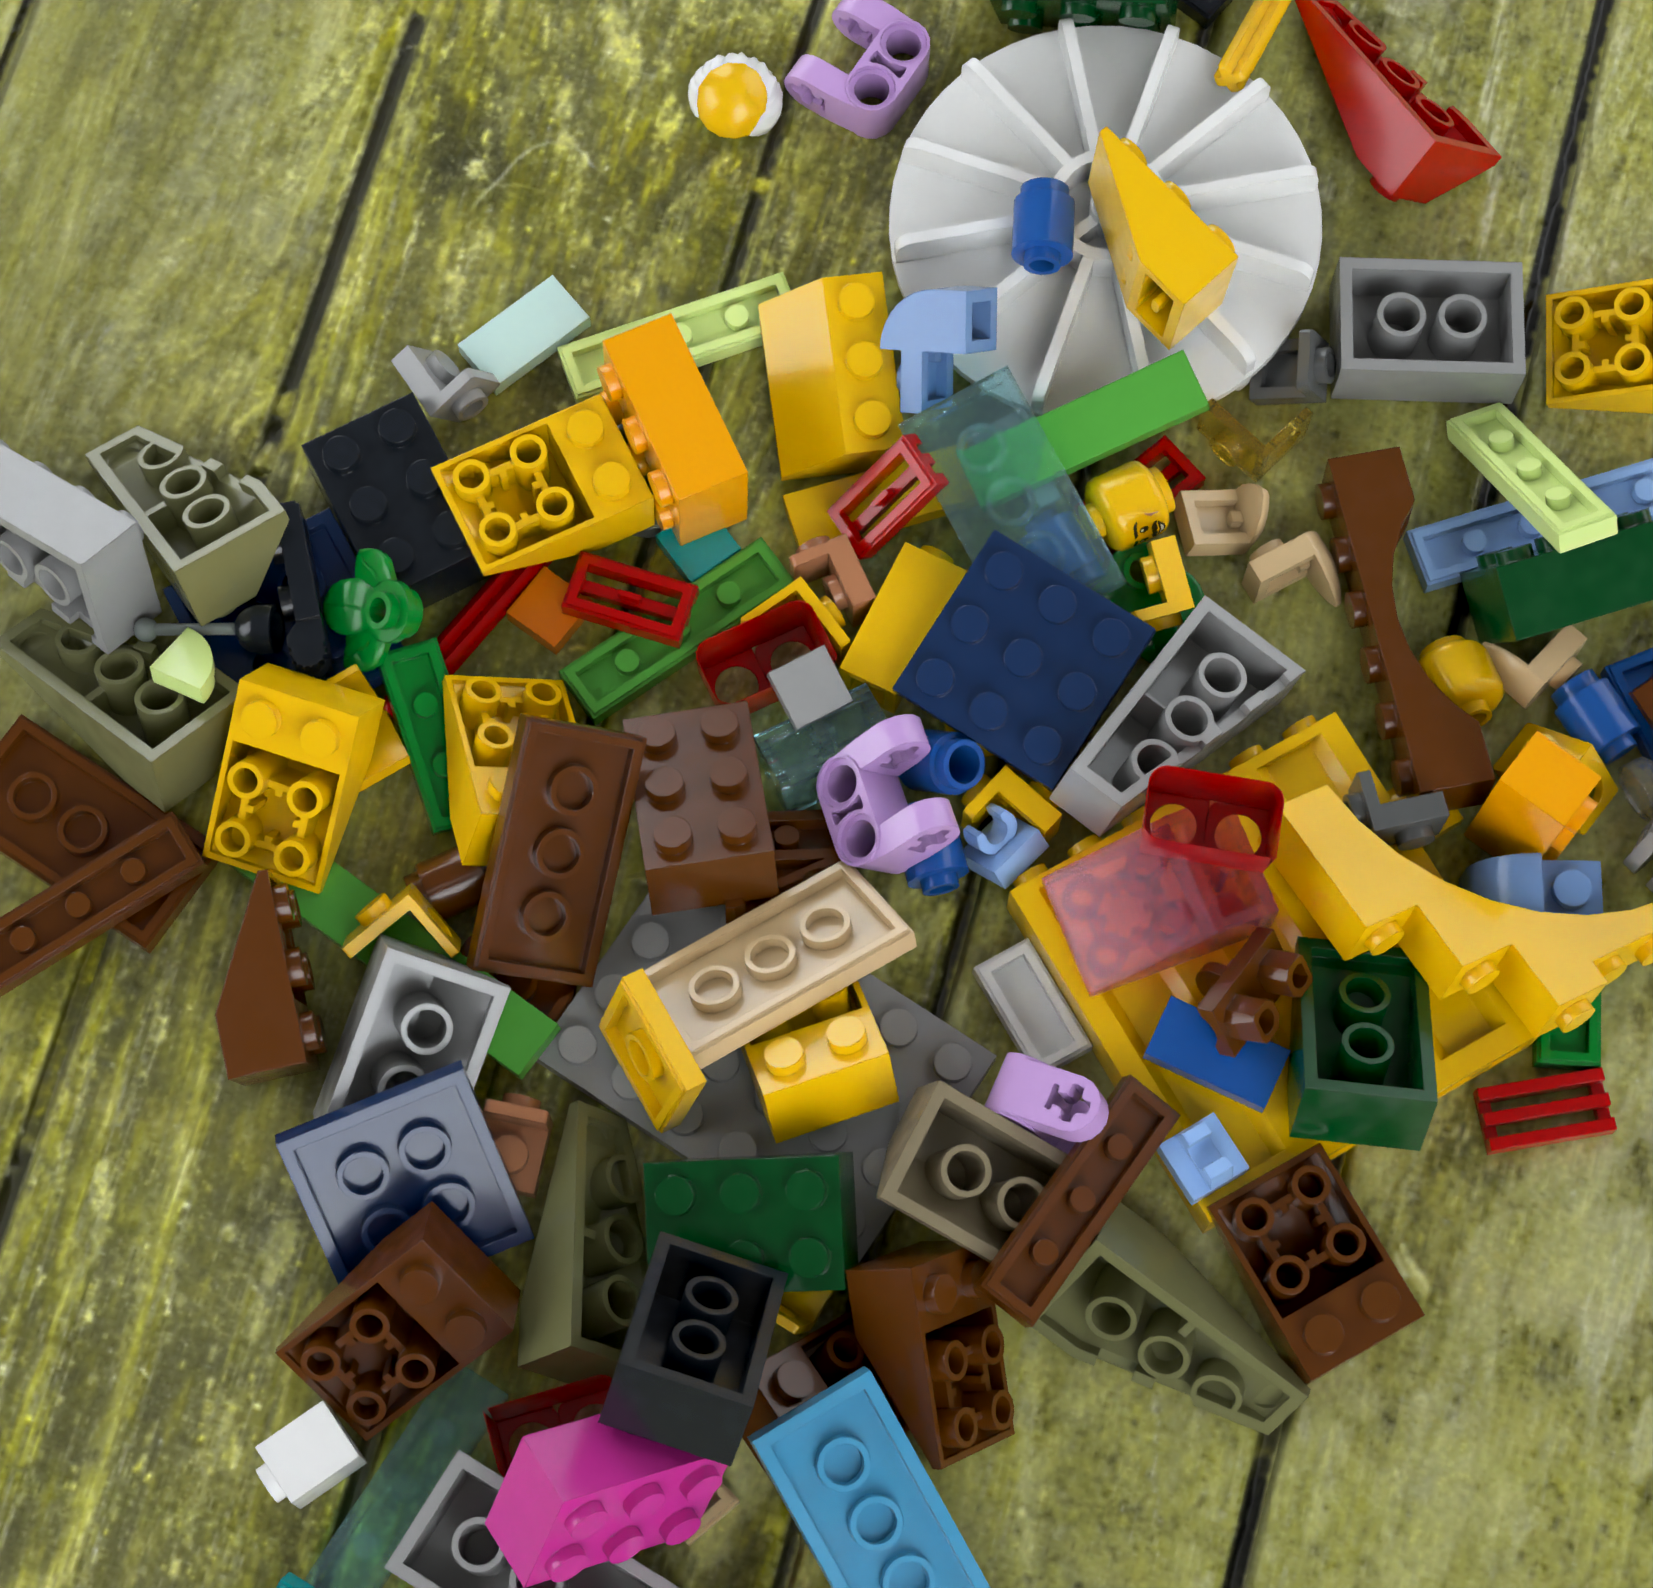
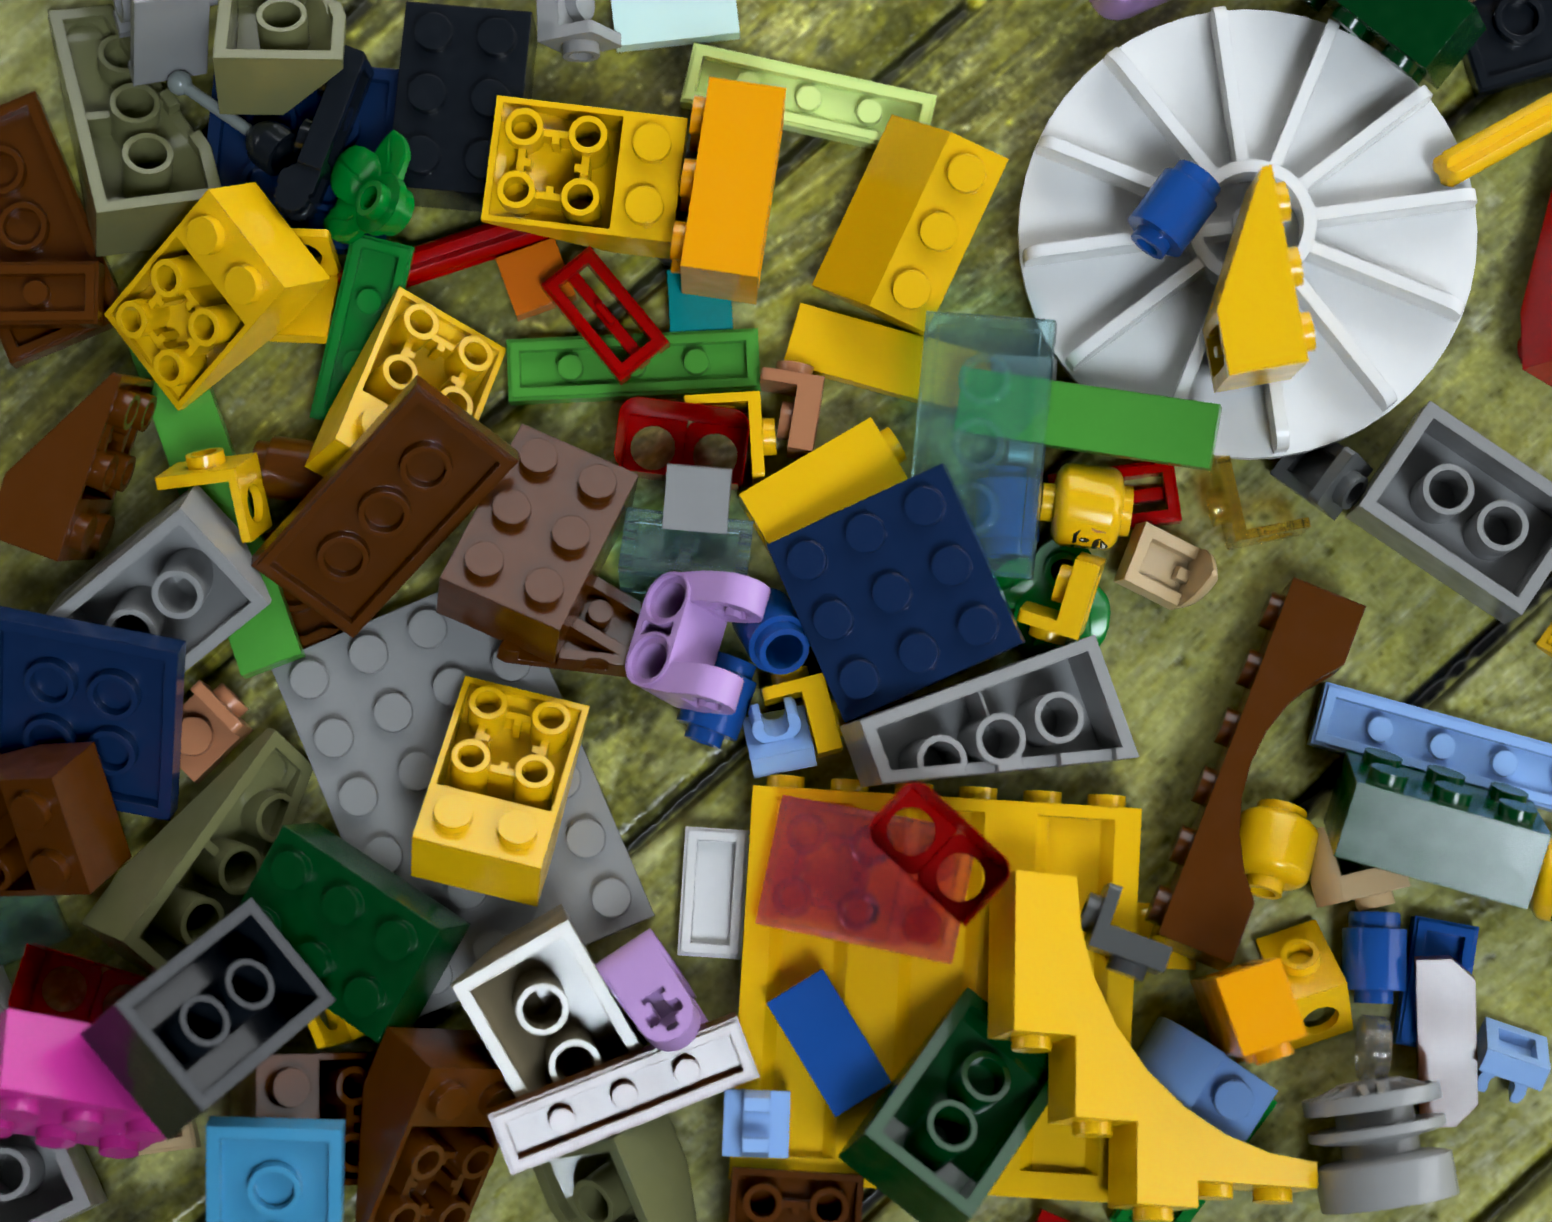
camera: 35 degrees right, 10 degrees up
yellowish green tile [150,627,215,704] -> none
yellow tile [598,968,707,1134] -> none
tan tile [644,861,917,1070] -> none
red tile [827,433,949,560] -> none
medium blue brick [880,286,997,414] -> none
reddish brown hips [1195,926,1313,1058] -> none
tan plate [1241,531,1341,607] -> none
yellowish green tile [1446,402,1618,554] -> none

